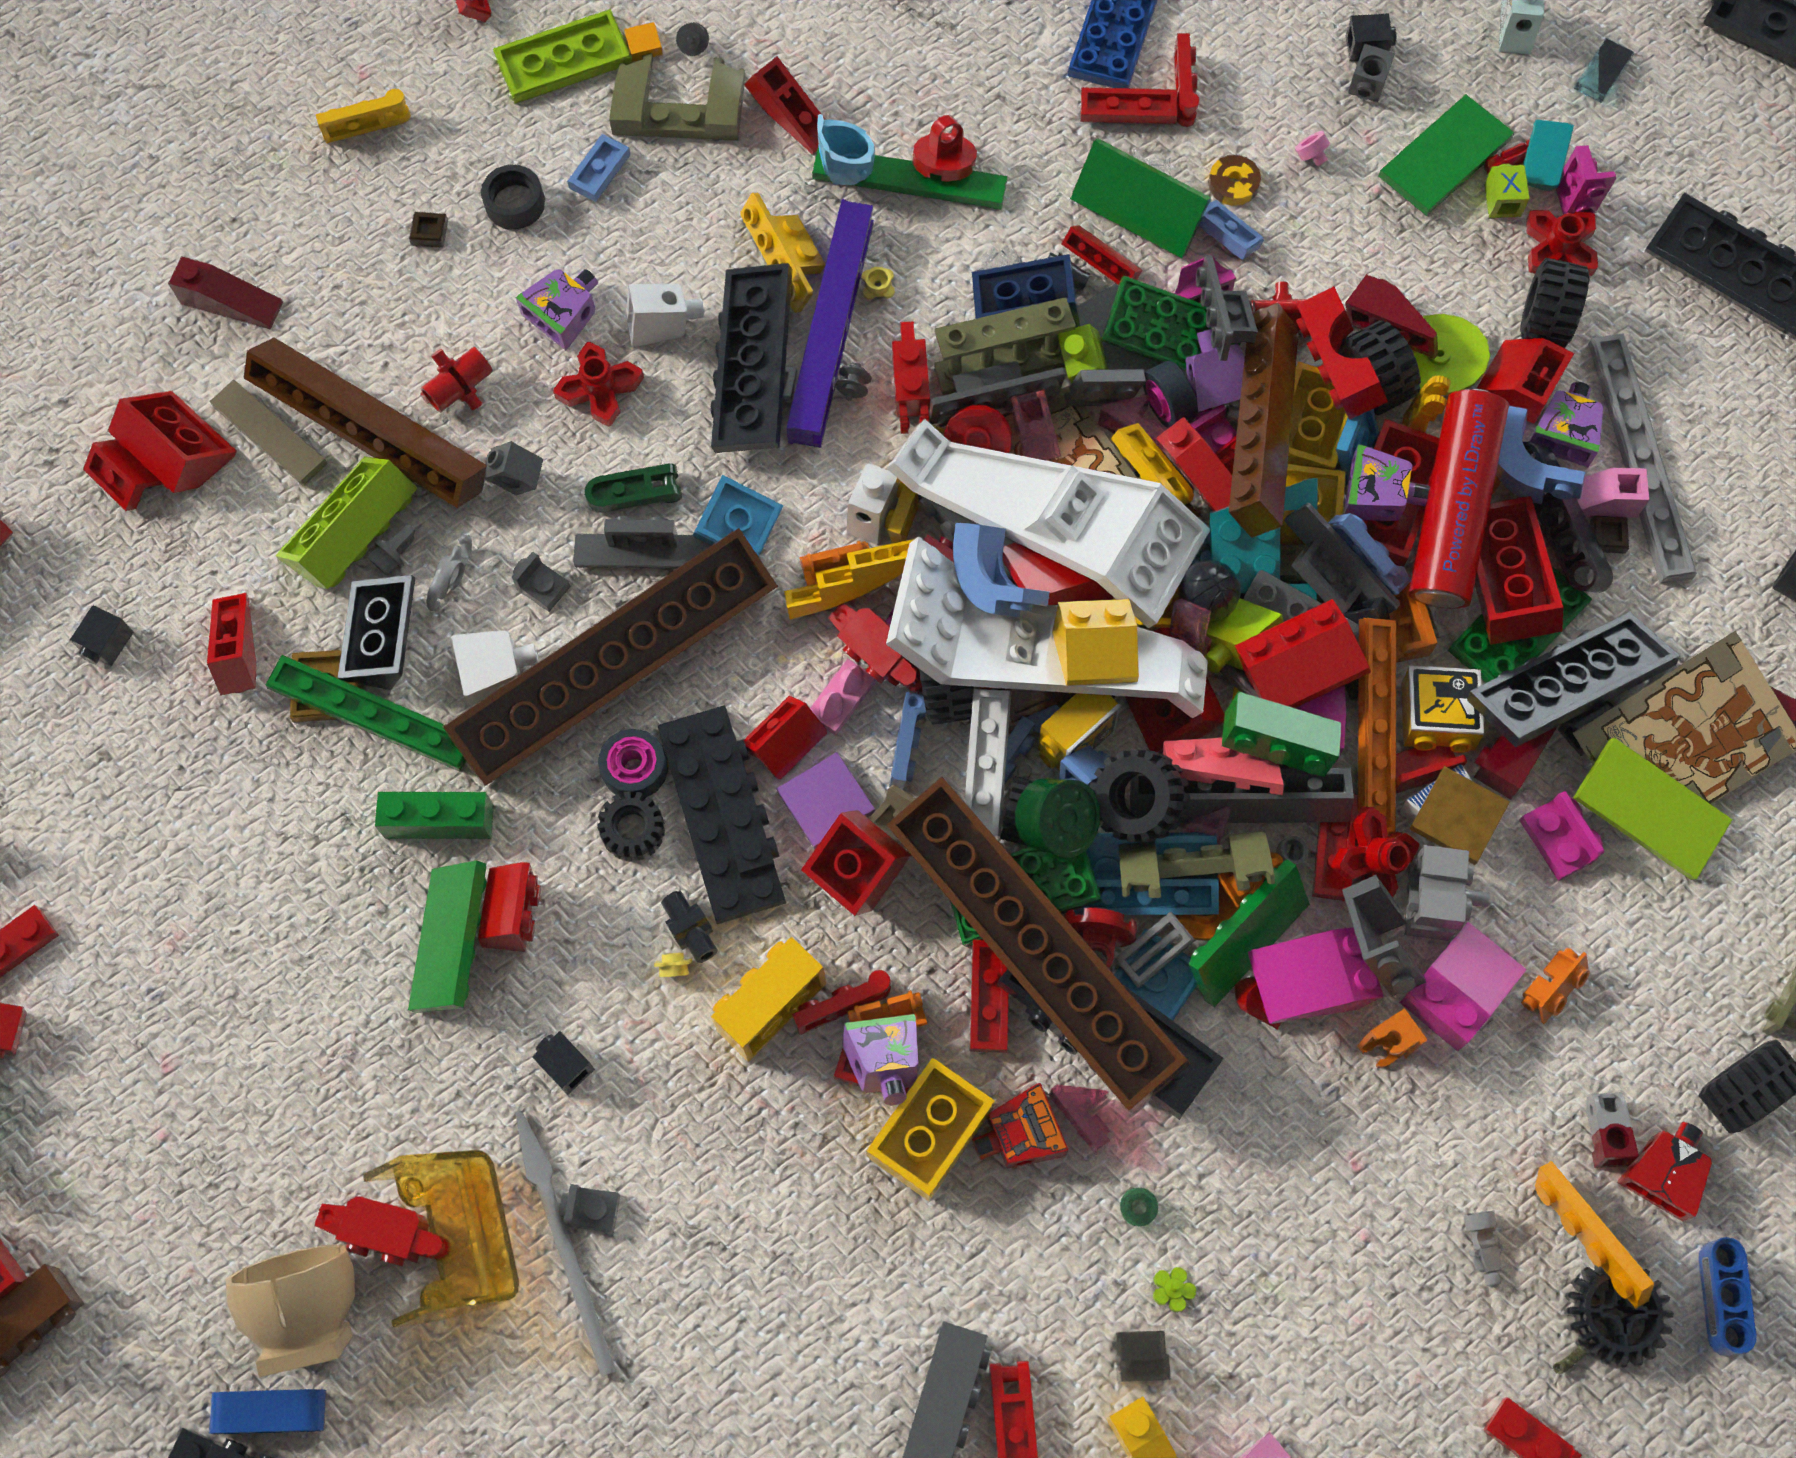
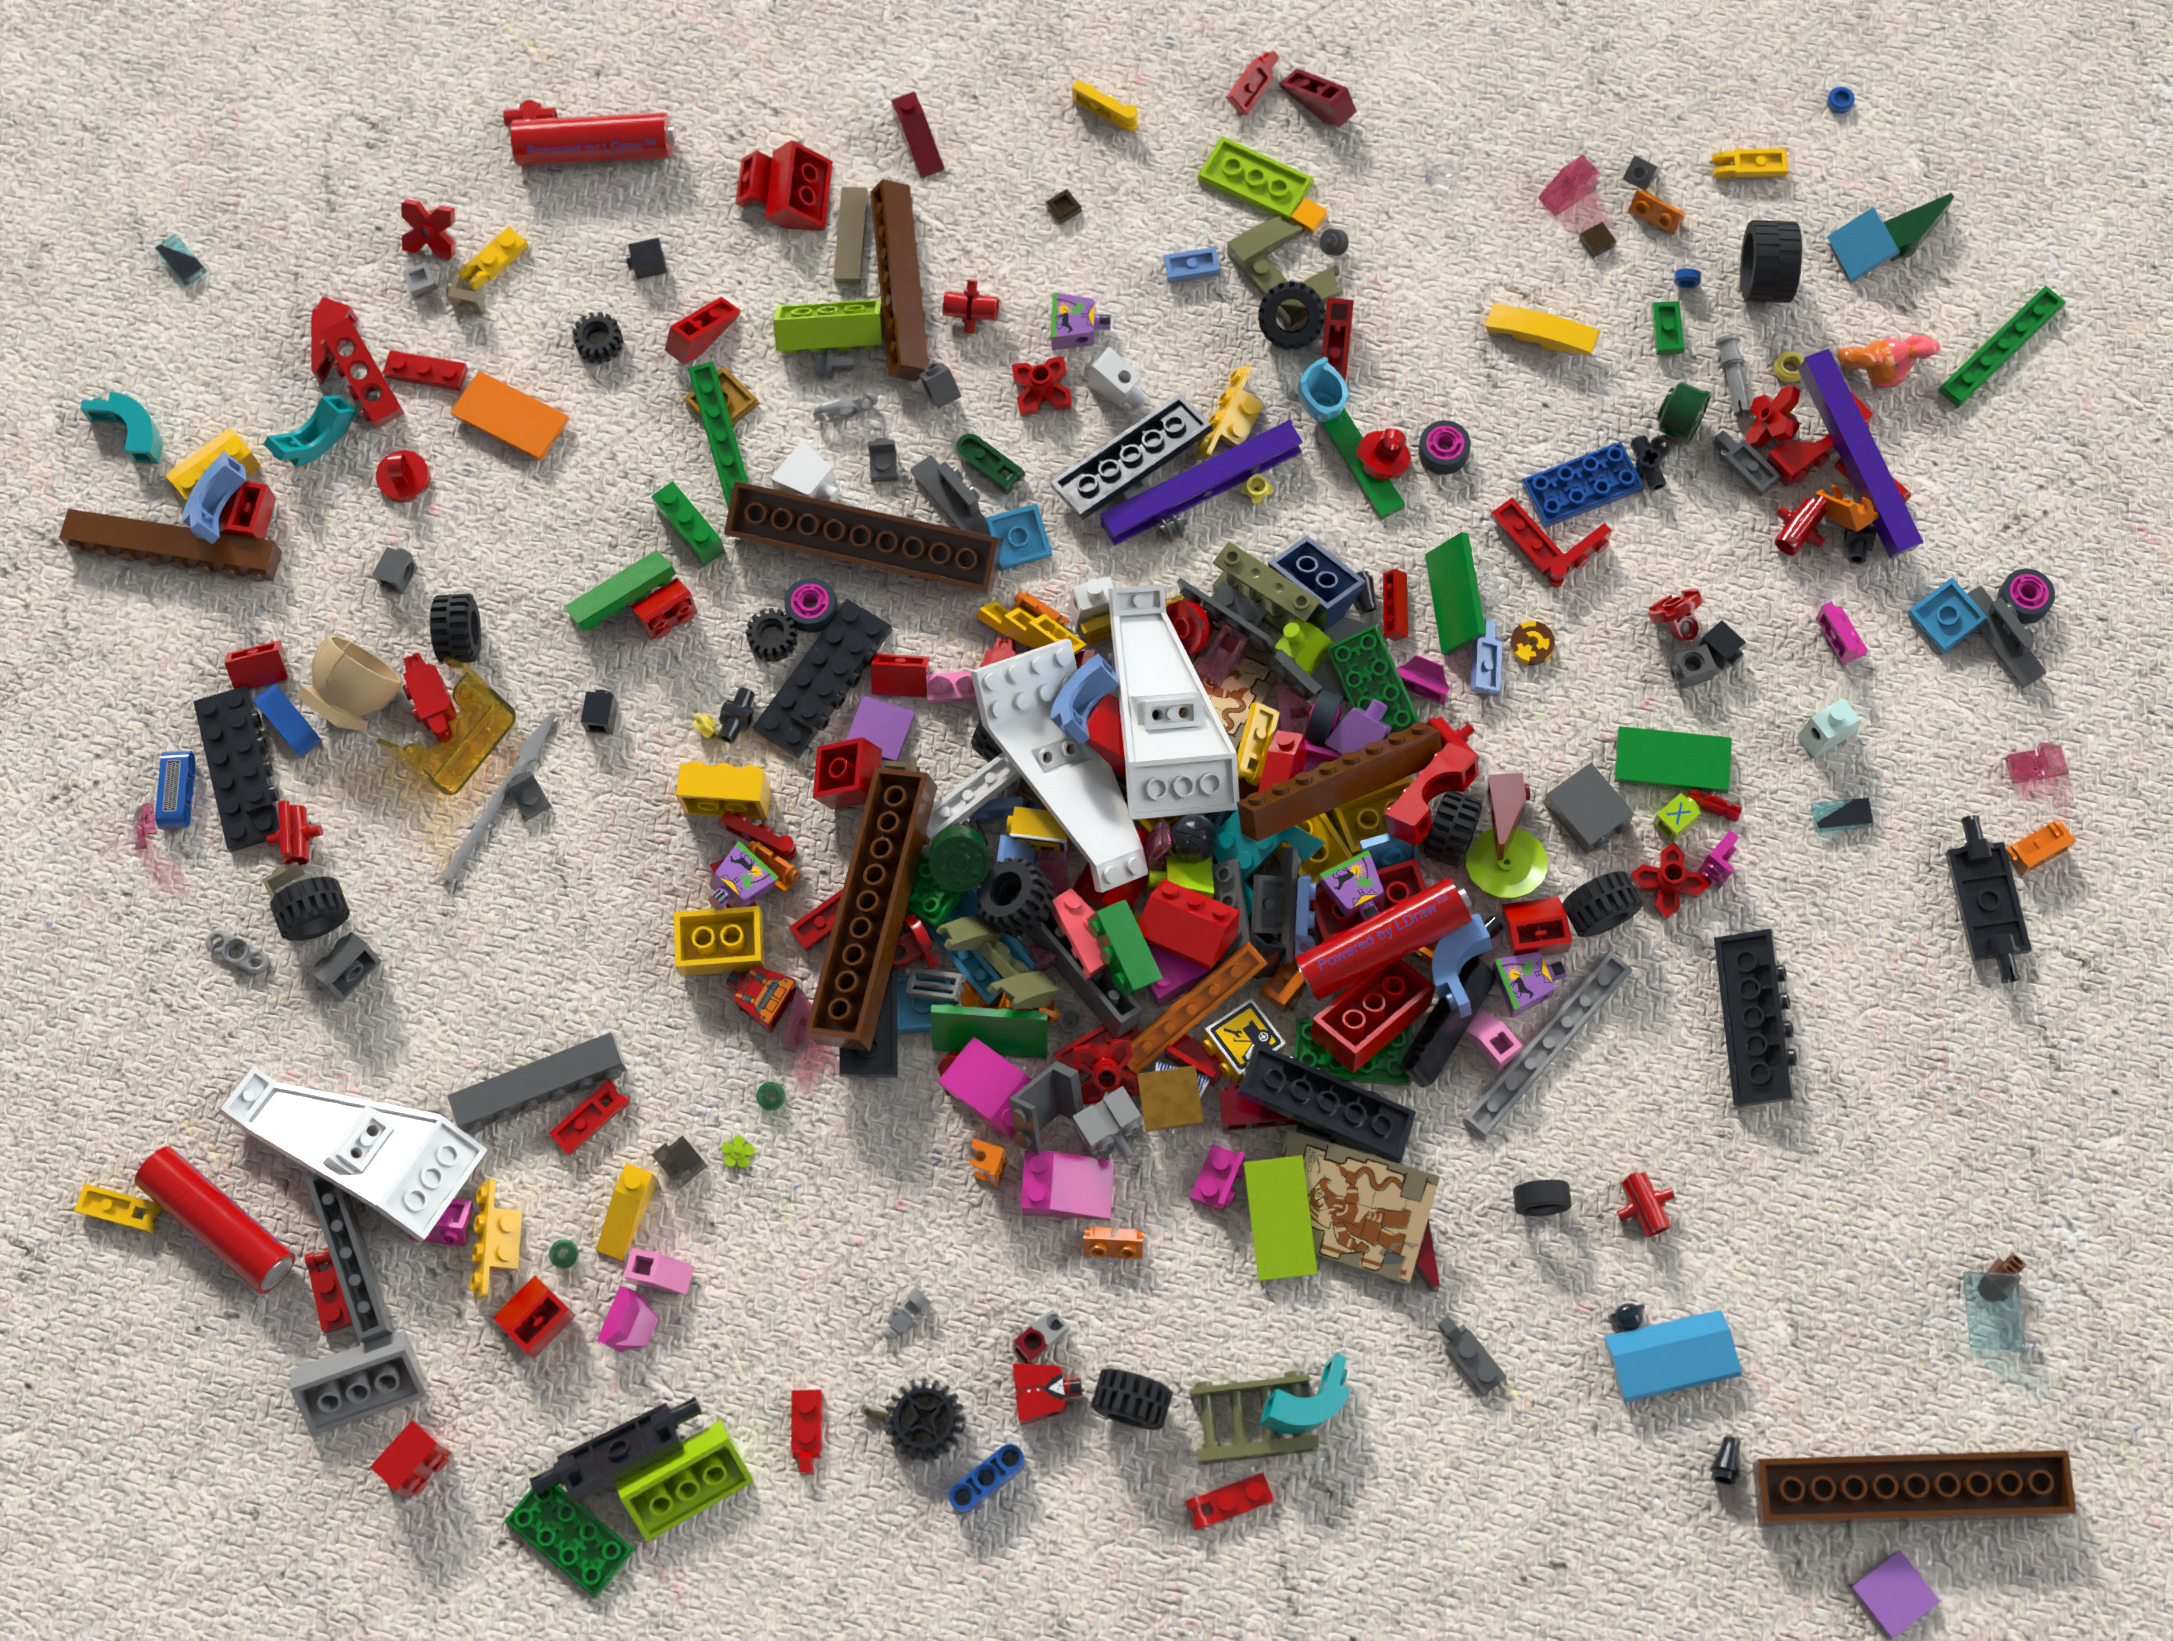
camera: 55 degrees right, 0 degrees up
black slope [338,575,415,690] -> none
black tyre [481,164,545,230] -> none
medium blue hinge [889,692,926,790] -> none
red hinge [892,321,930,434] -> none
yellow slope [1052,599,1139,686] -> none
dark grey bracket [1196,255,1258,361] -> none
bright pink tile [1295,131,1330,166] -> none
yellow hinge [1402,375,1451,433] -> none
teal slope [1524,119,1574,192] -> none
light orange plate [1535,1161,1655,1308] -> none
dark brown tile [1590,516,1629,554] -> none
none -> red panel [224,640,288,689]
none -> dark grey brick [373,547,418,594]
none -> red tile [375,450,431,503]
none -> black tyre [430,593,481,664]
none -> orange tile [450,371,570,462]
none -> black tyre [572,312,623,364]
none -> clear pink slope [1038,849,1069,897]
none -> black tyre [1258,281,1325,350]
none -> wheel [1418,420,1471,475]
none -> dark grey brick [1544,762,1634,855]
none -> red tile [1647,588,1703,641]

